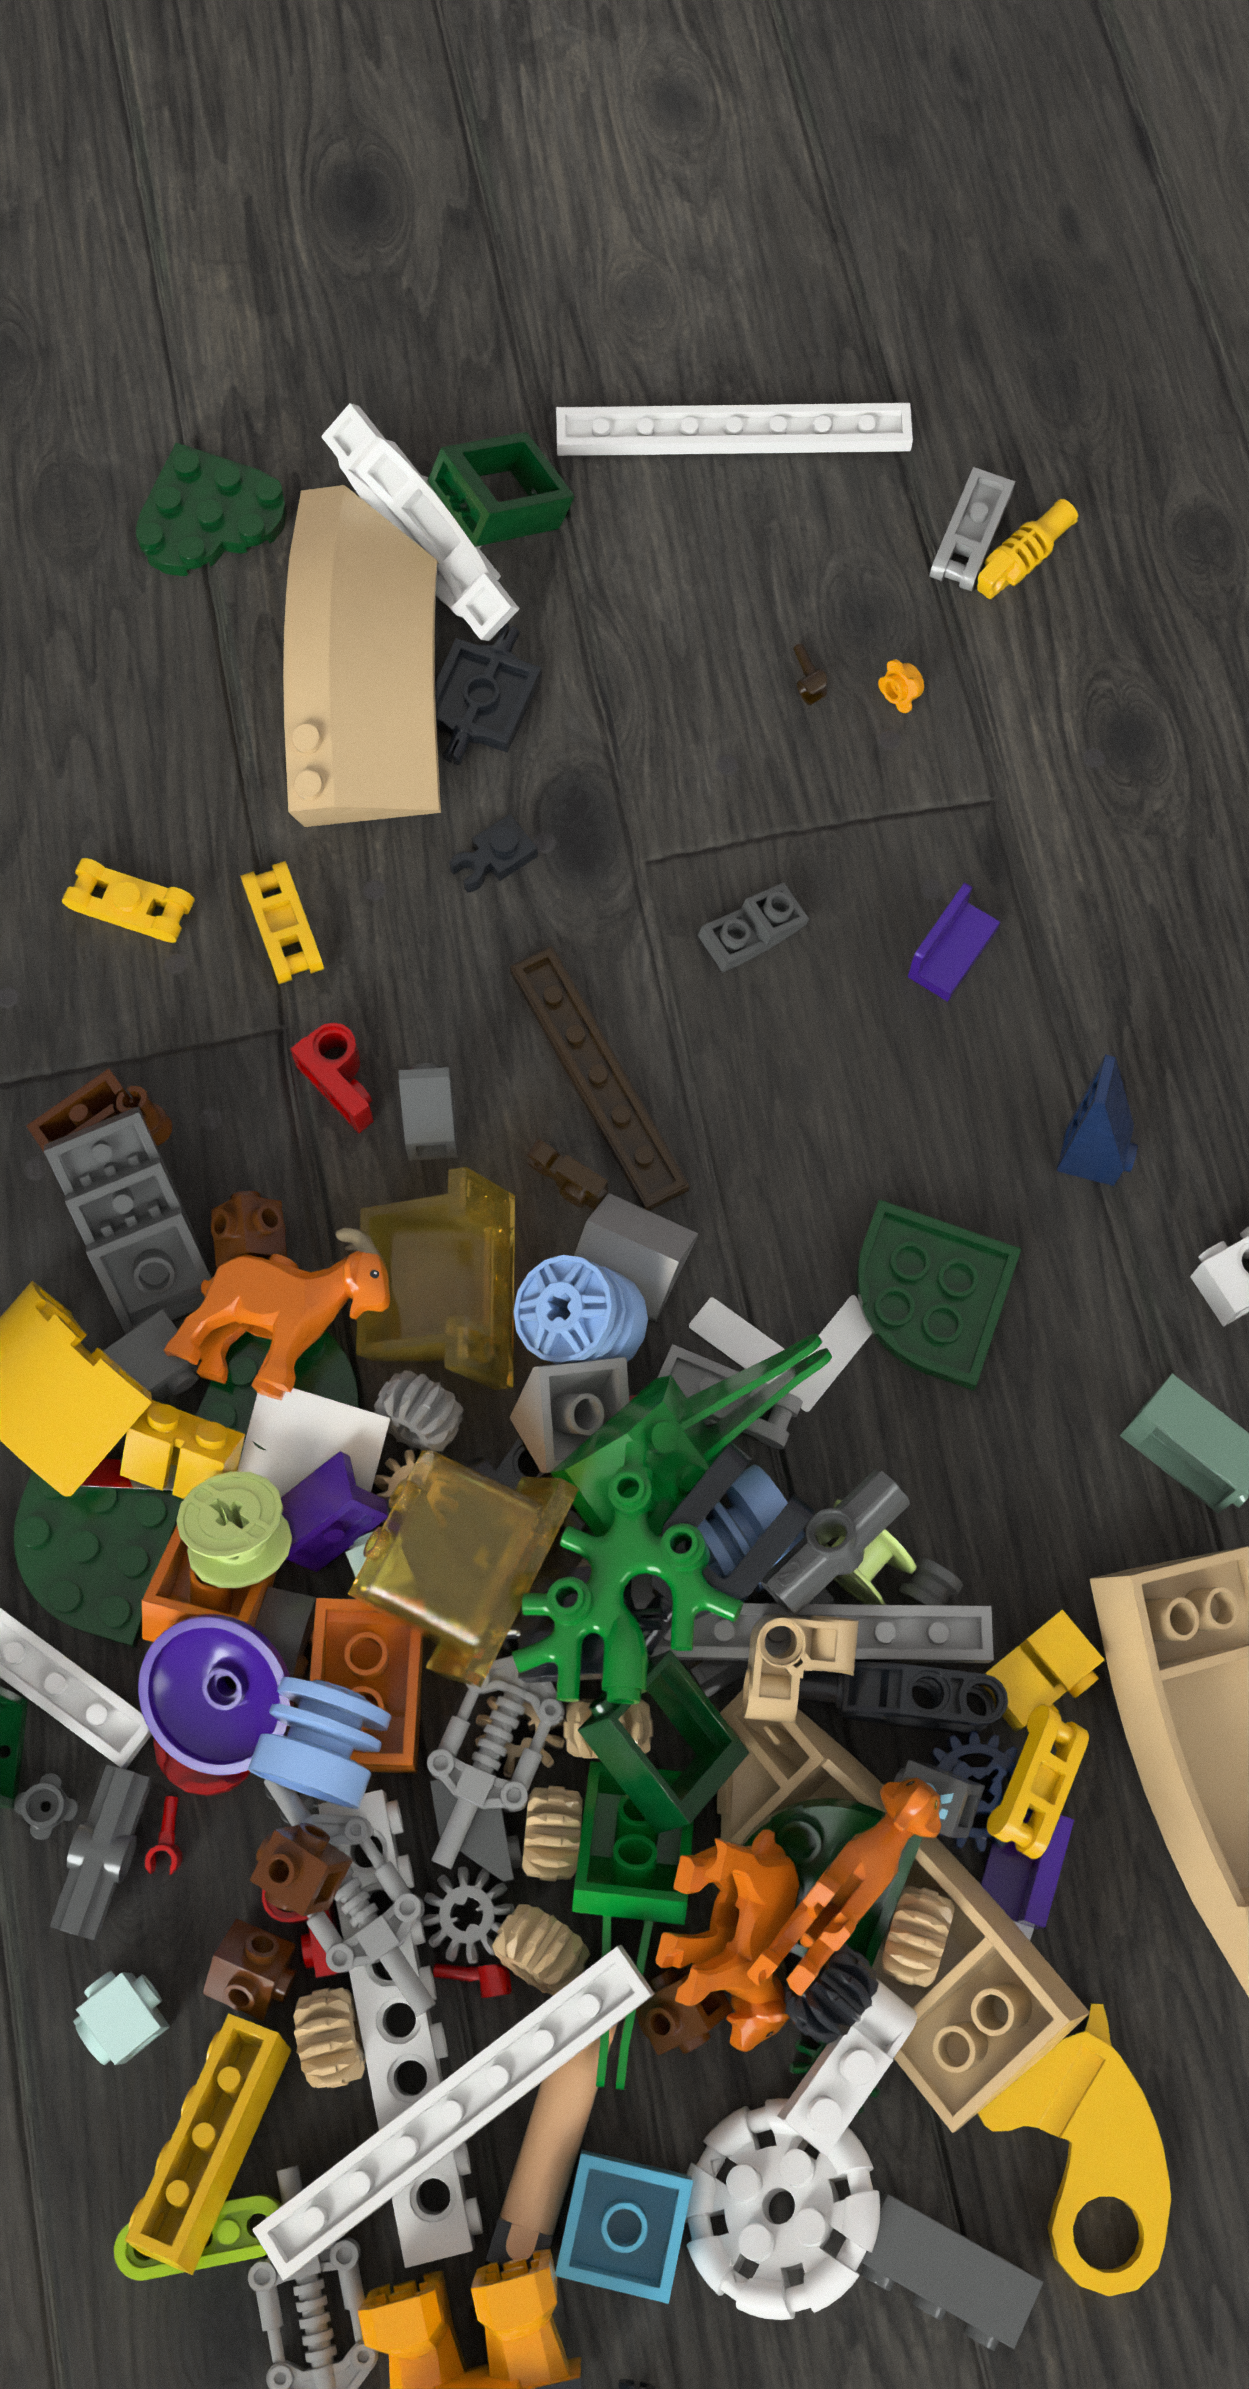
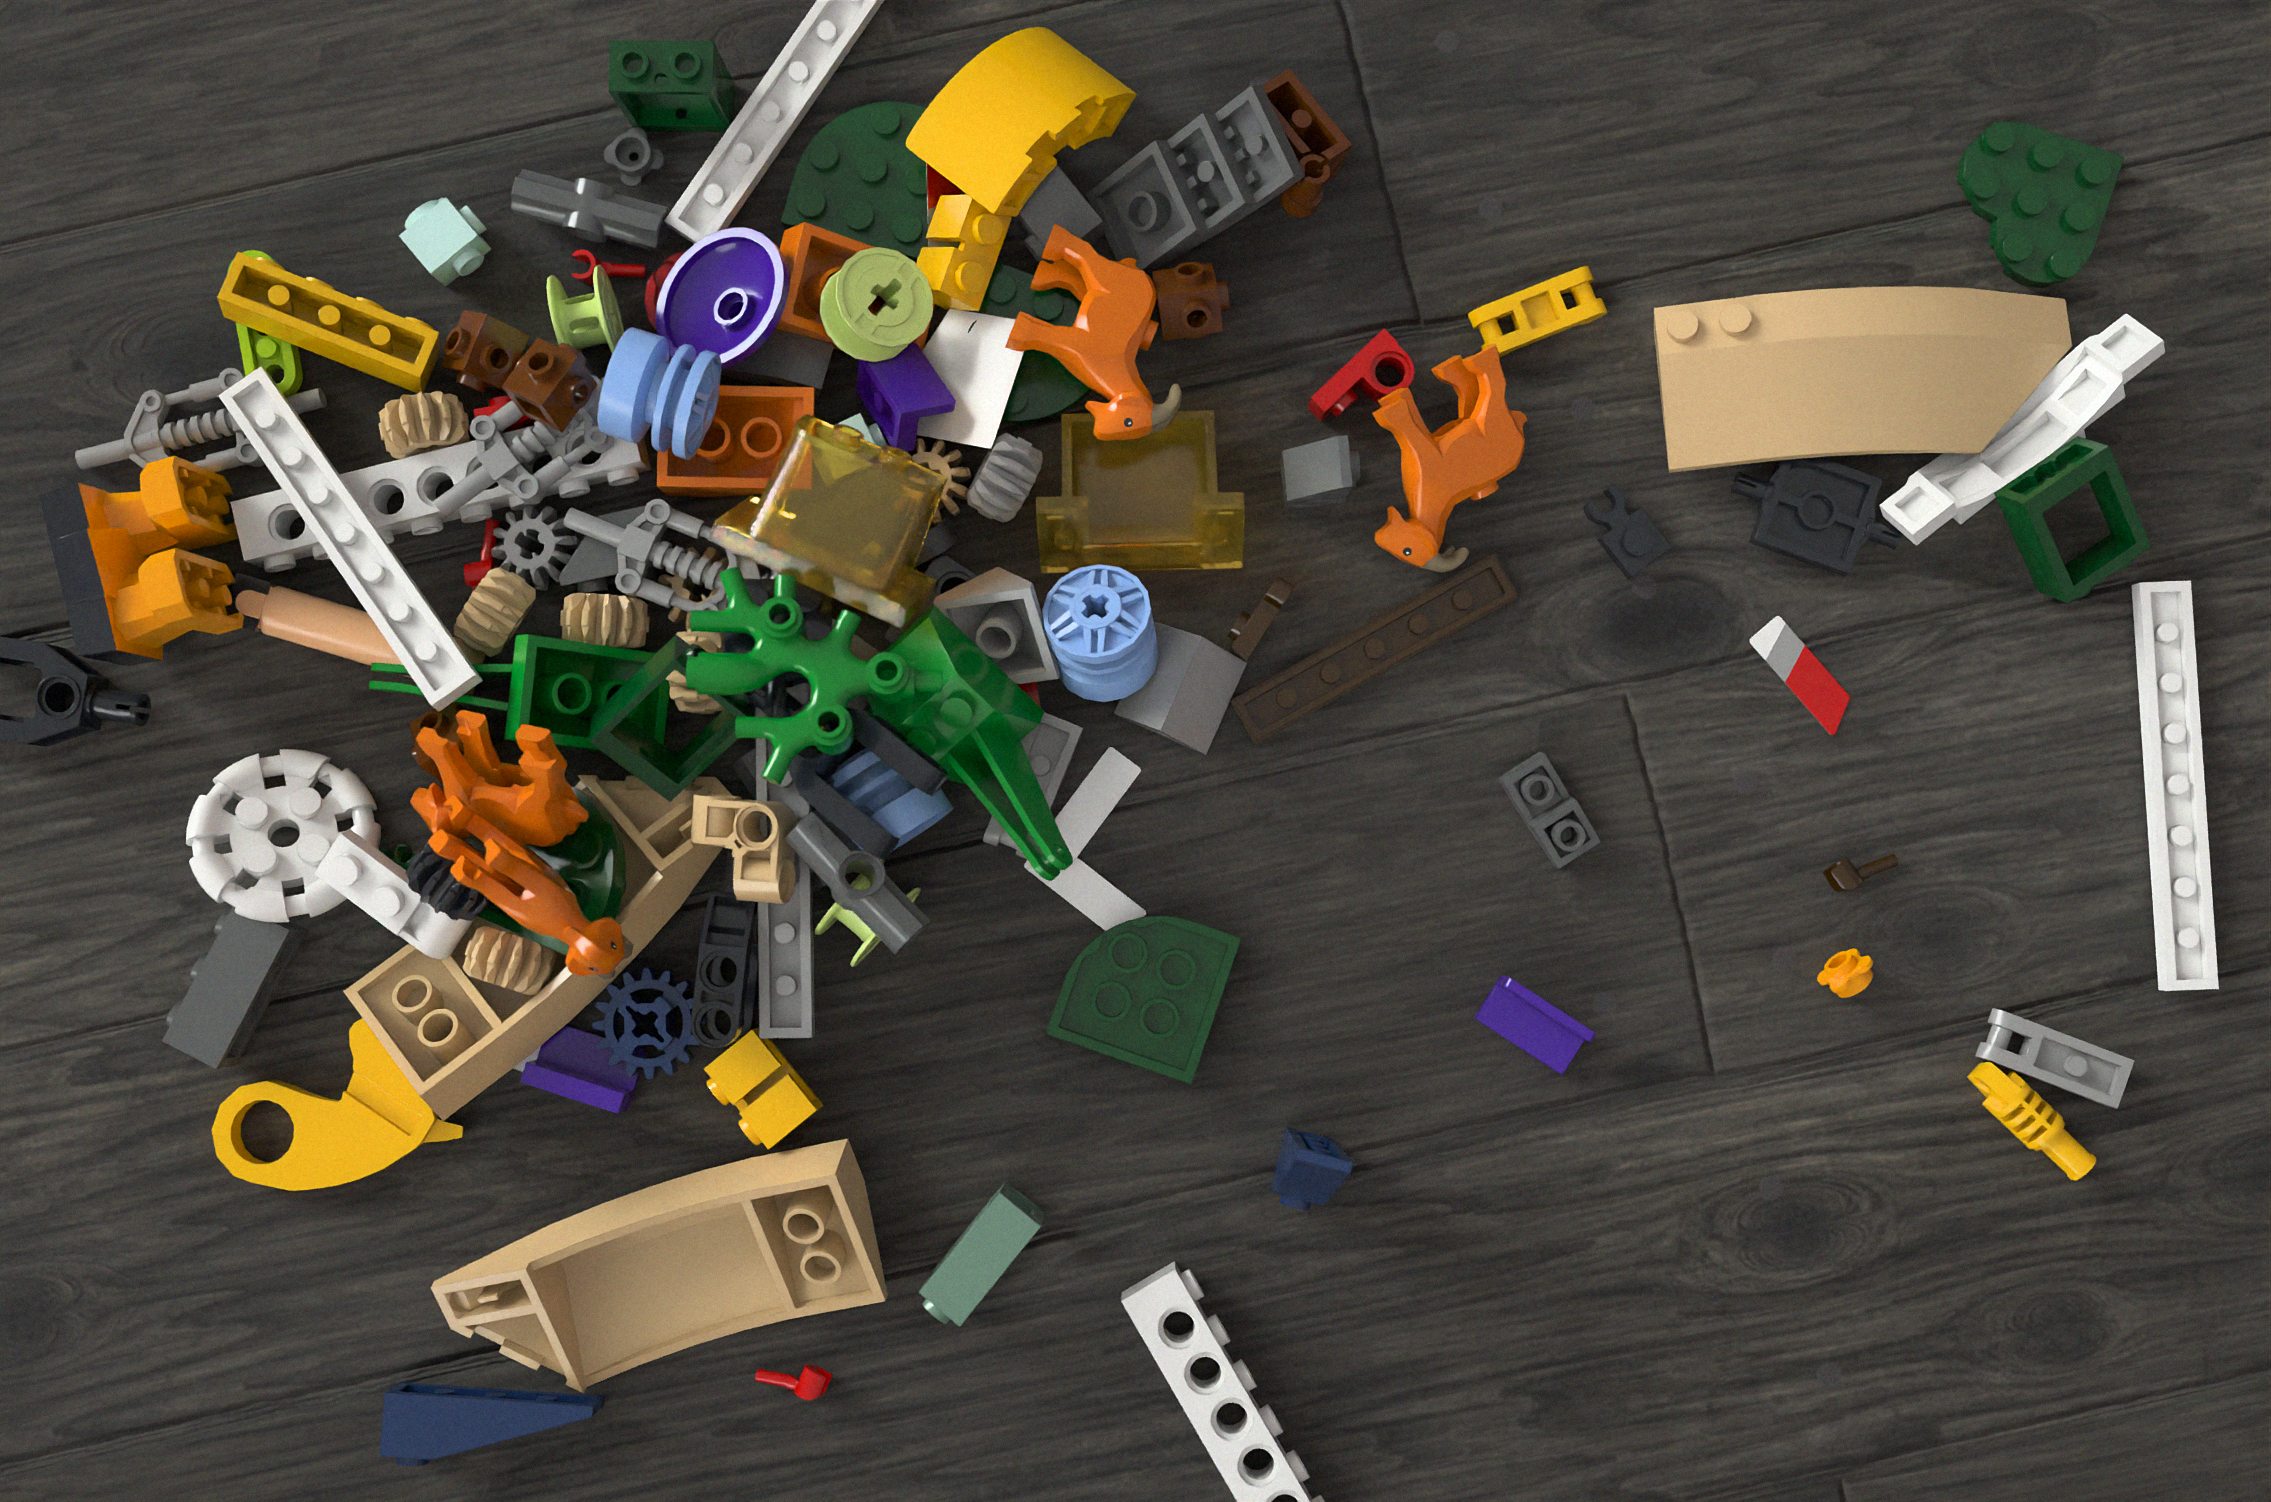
camera: 95 degrees right, 15 degrees up
yellow plate [62,858,195,943] -> none
medium azure brick [555,2149,693,2304] -> none
dark grey brick [894,1760,985,1838] -> none
dark grey wheel [897,1557,963,1606] -> none
yellow plate [987,1704,1089,1859] -> none
none -> yellowish green piece [547,265,625,354]
none -> orange animal [1372,344,1528,573]
none -> sticker [1749,616,1850,735]

